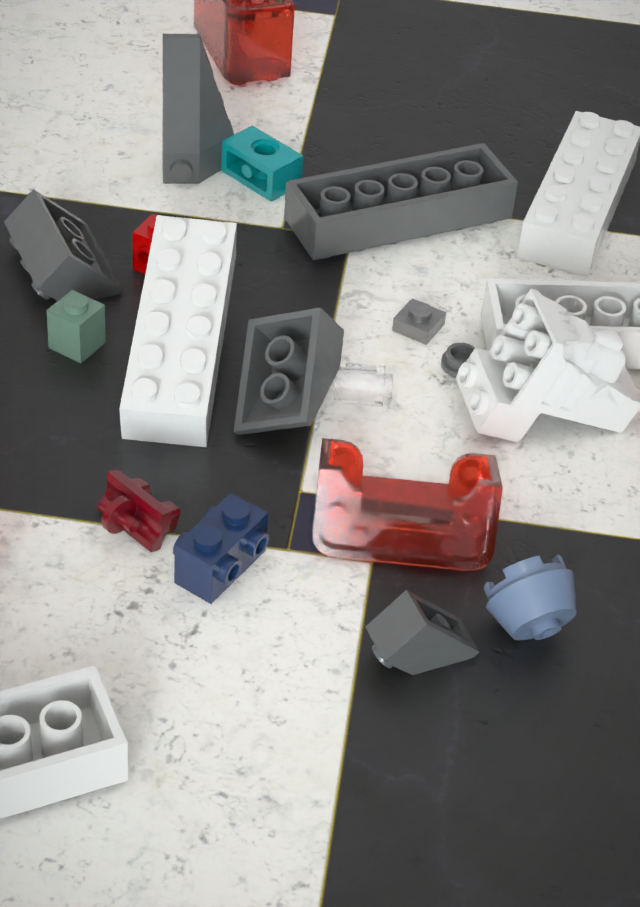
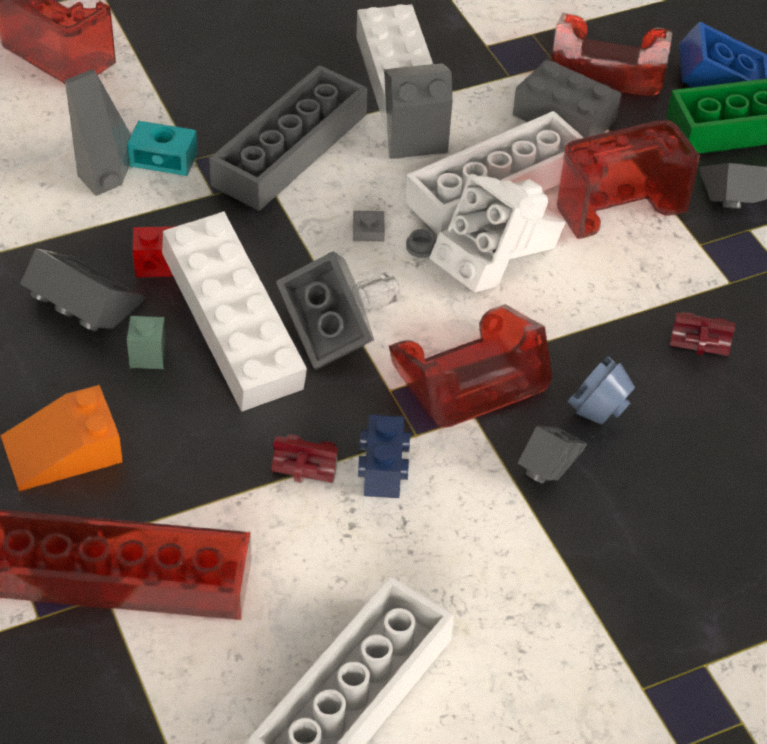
camera: 30 degrees left, 5 degrees up
none -> dark grey slope [384,63,453,159]

